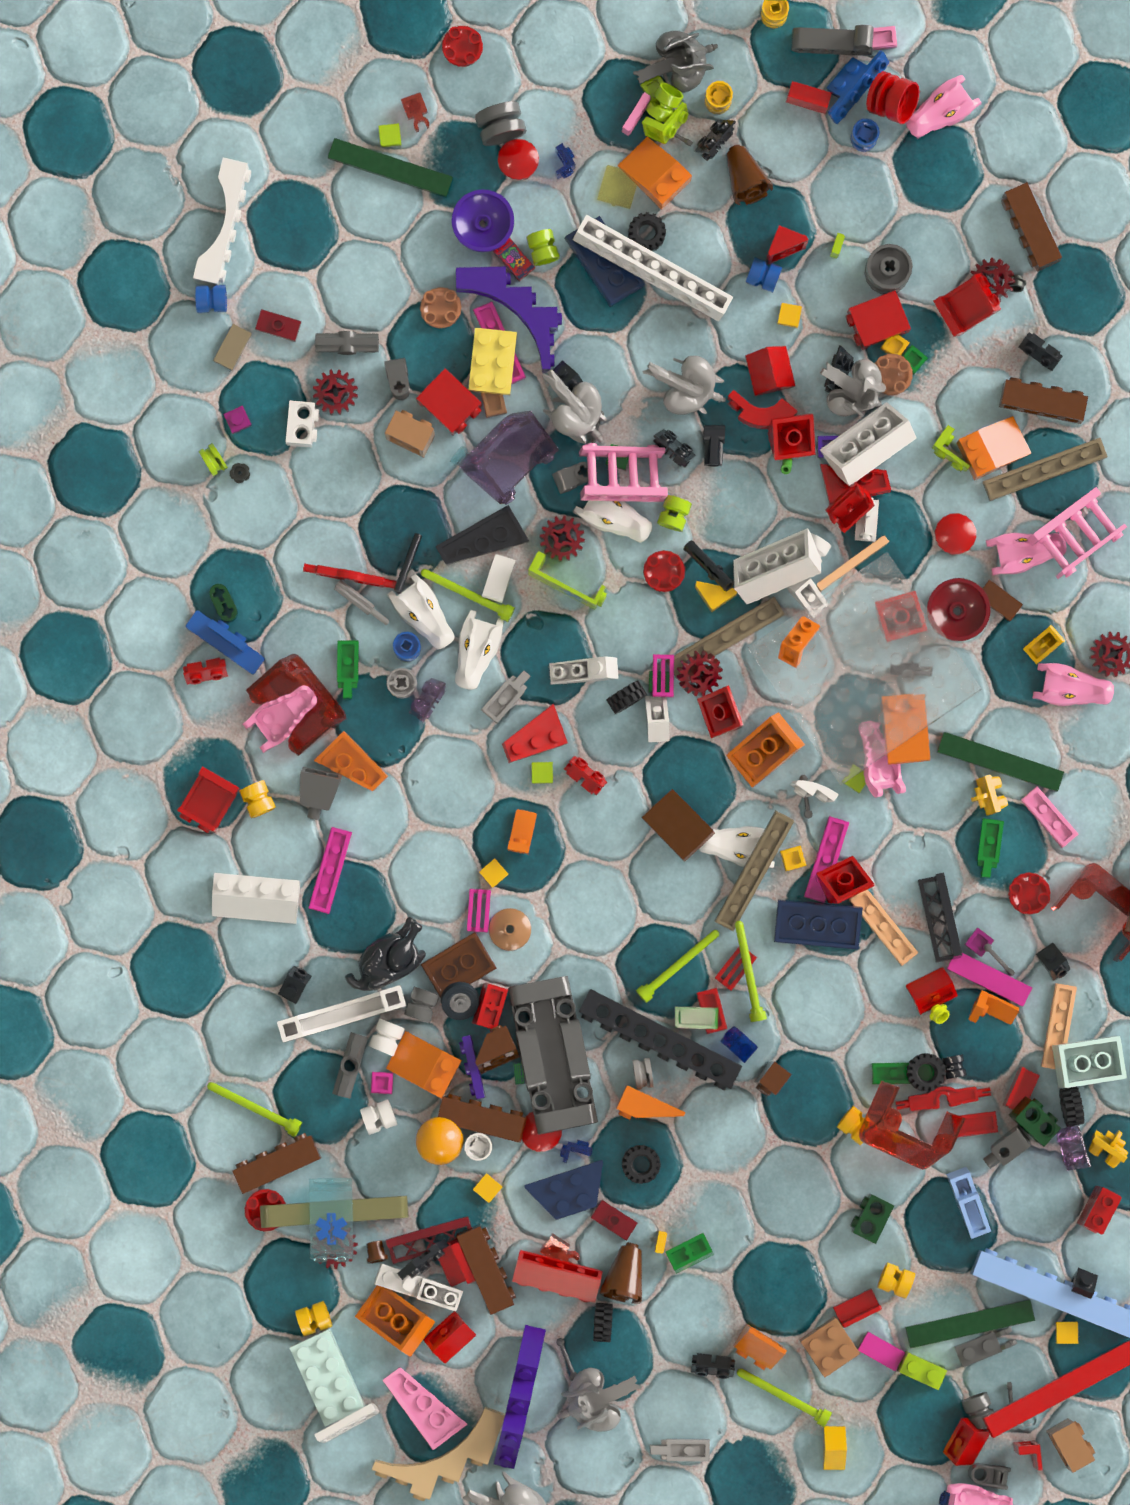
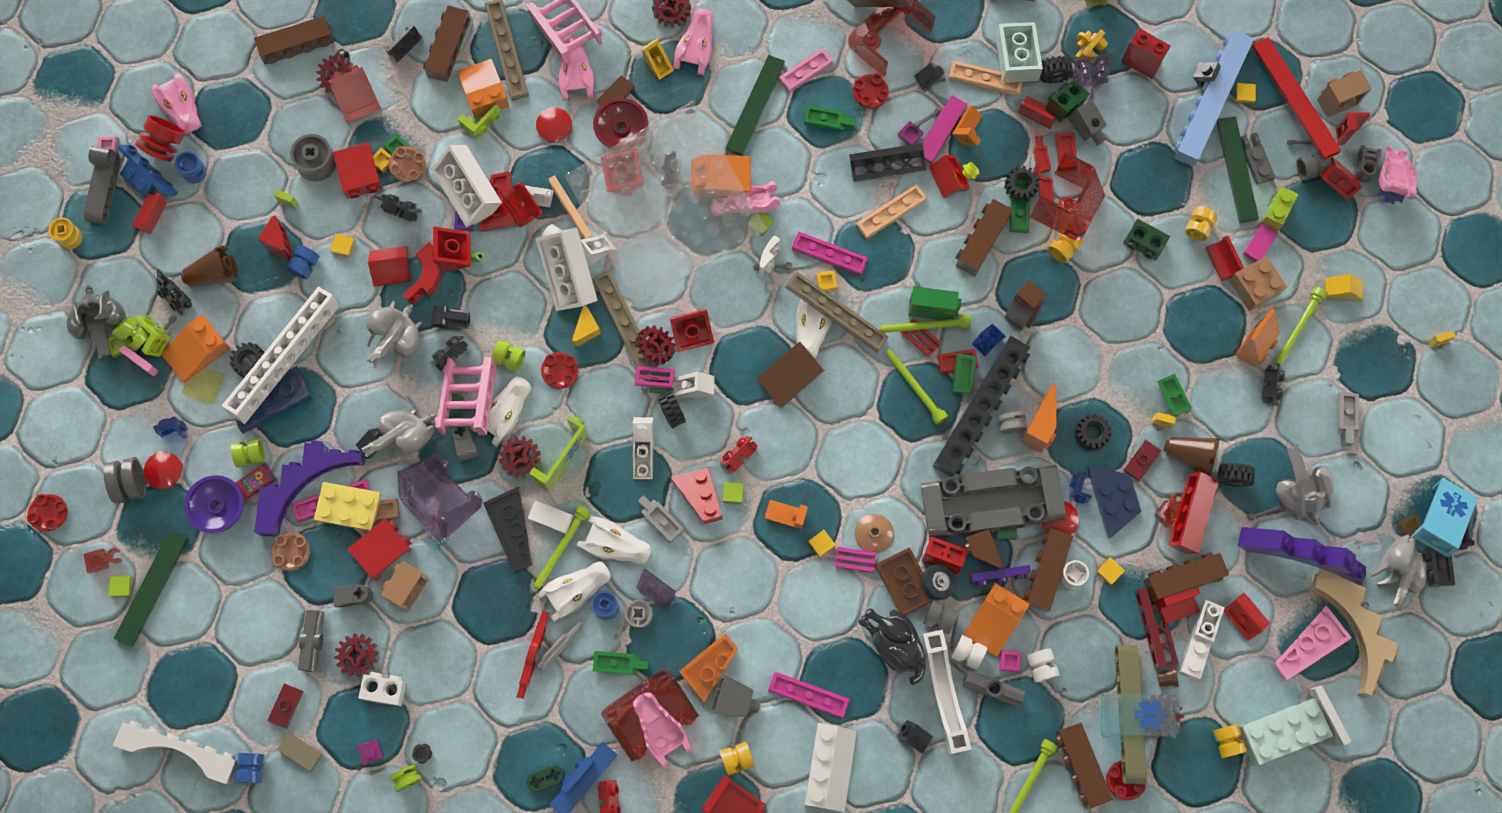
camera: 80 degrees left, 10 degrees down
orange slope [355,1285,435,1357] -> none
black bar [393,533,422,594] -> none
black plate [397,1239,449,1280] -> none
light orange piece [416,1117,464,1165] -> none
black pin [683,540,734,591] -> none
yellow wheel [705,81,733,115] -> none
orange slope [726,712,805,788] -> none
dark blue plate [774,899,863,950] -> none
orange bracket [778,616,820,668] -> none
red slope [816,856,874,904] -> none
light grey hair [820,359,886,417] -> none
black wheel [942,1054,967,1079] -> none
light blue slope [946,1167,991,1239] -> none
yellow hips [971,775,1008,816] -> none
none -> green brick [908,286,962,320]
none -> reddish brown brick [955,199,1013,277]

